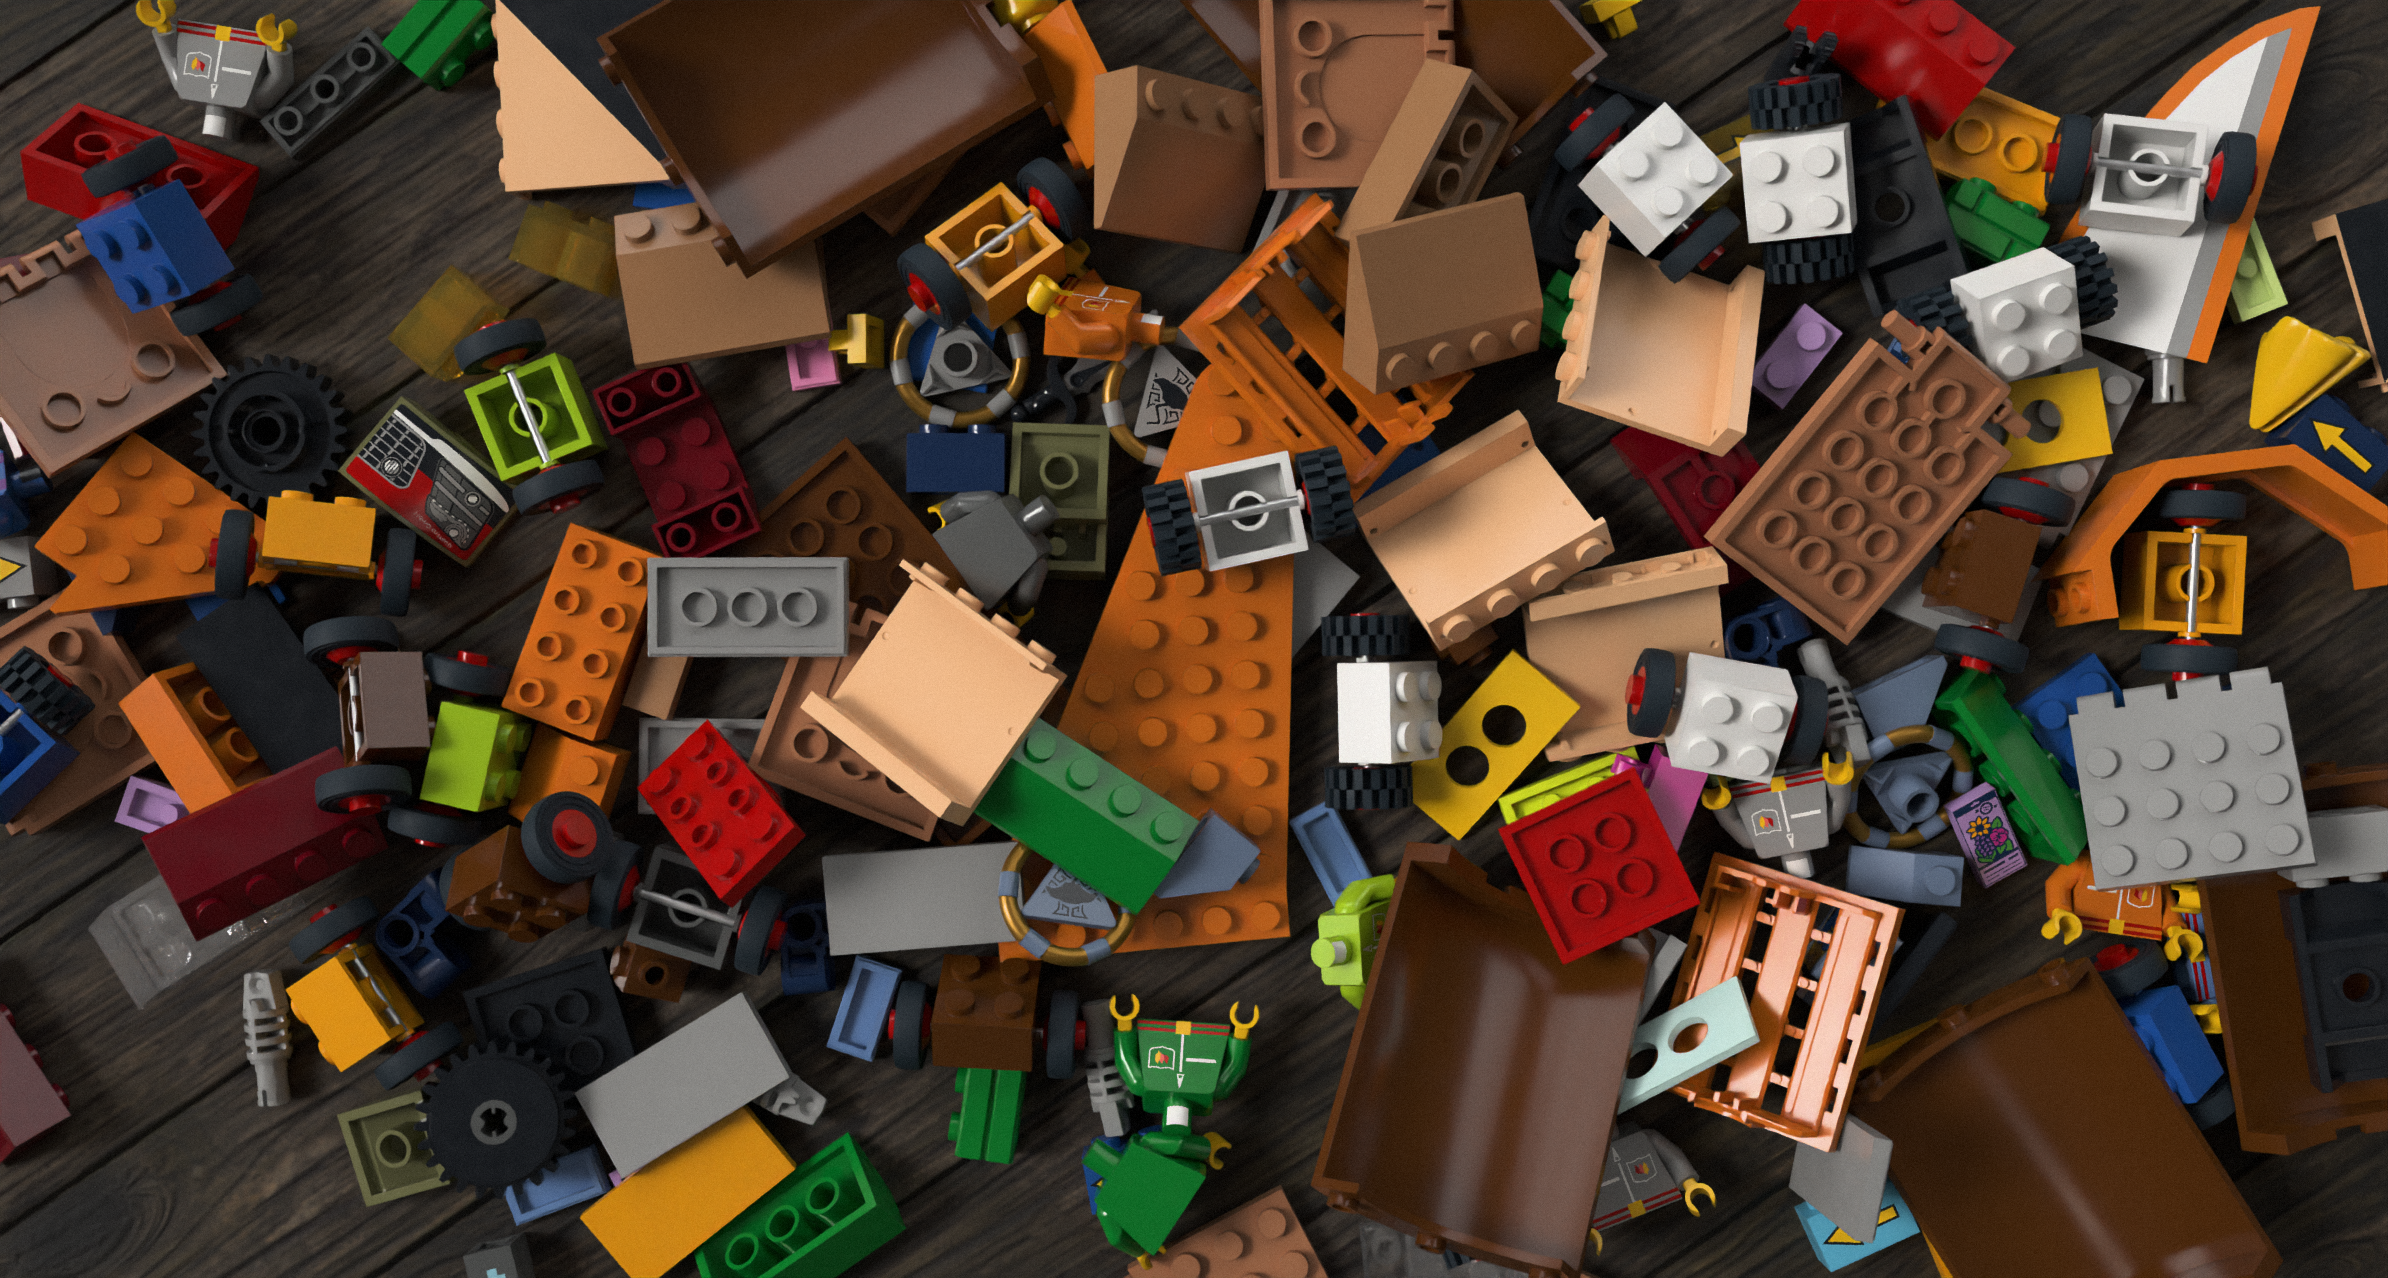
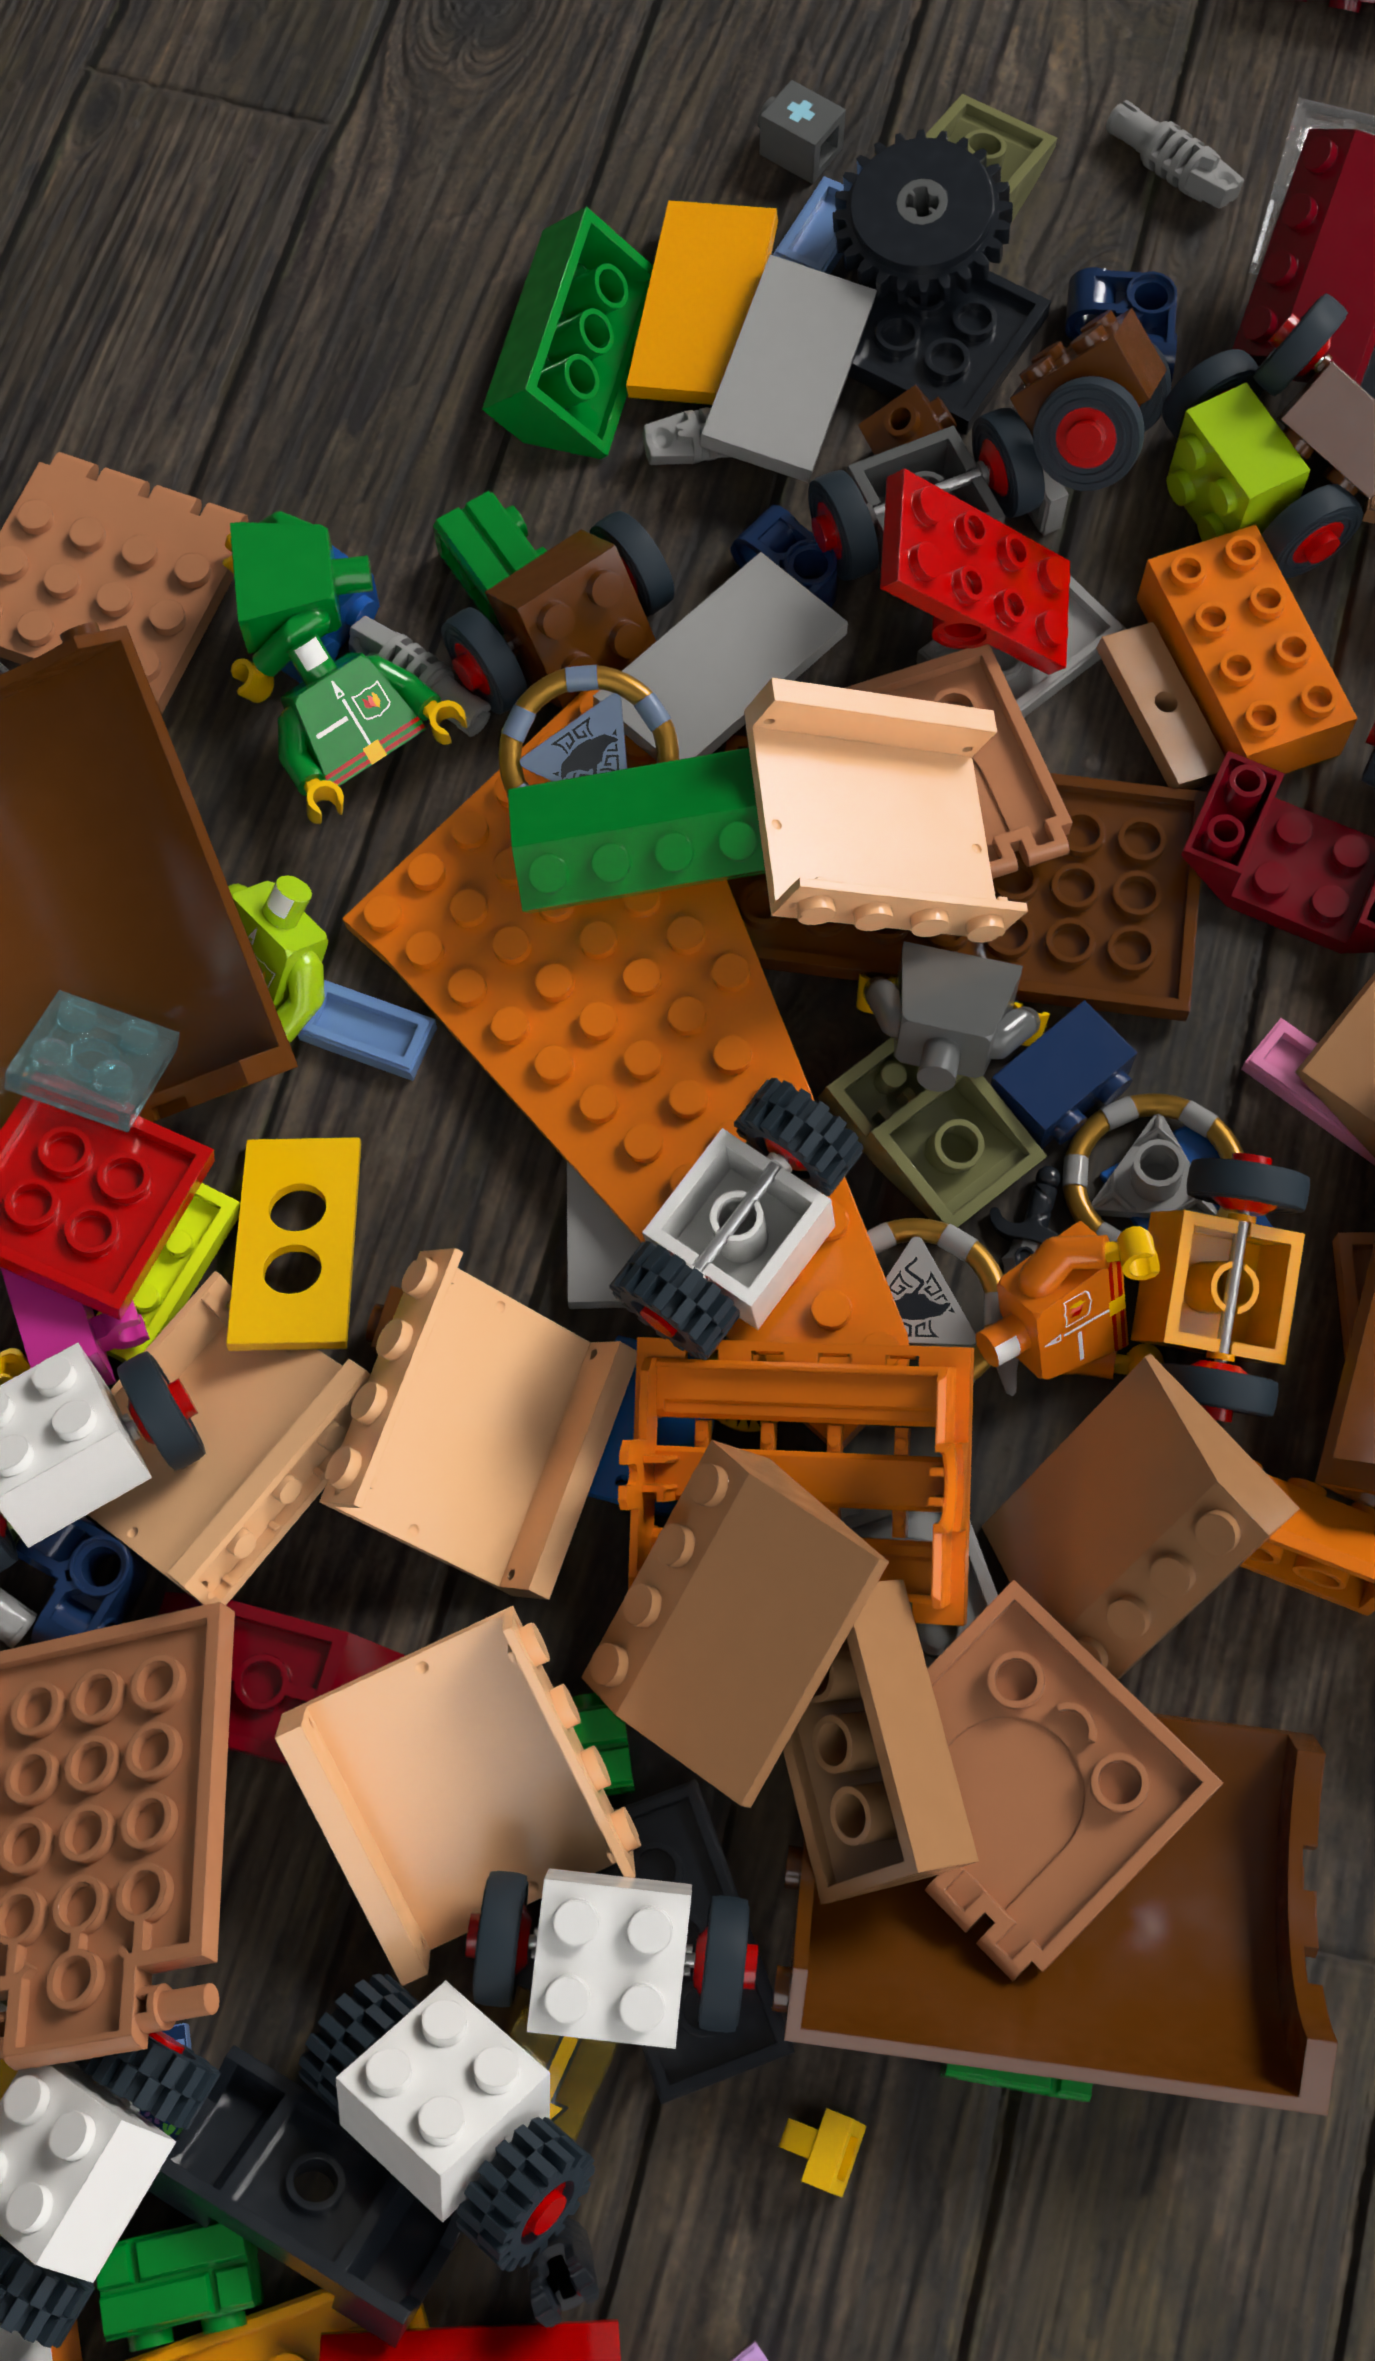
camera: 135 degrees right, 20 degrees down
brick [286,895,464,1091] -> none
orange slope [507,721,632,822] -> none
light grey tile [647,557,849,657] -> none
medium blue tile [826,953,904,1062] -> none
yellow tile [828,314,884,369] -> none
sand blue slope [1154,808,1261,898] -> none
brick [1321,613,1442,810] -> none
lavender plate [1751,303,1843,411] -> none
none -> clear light blue plate [4,990,179,1132]

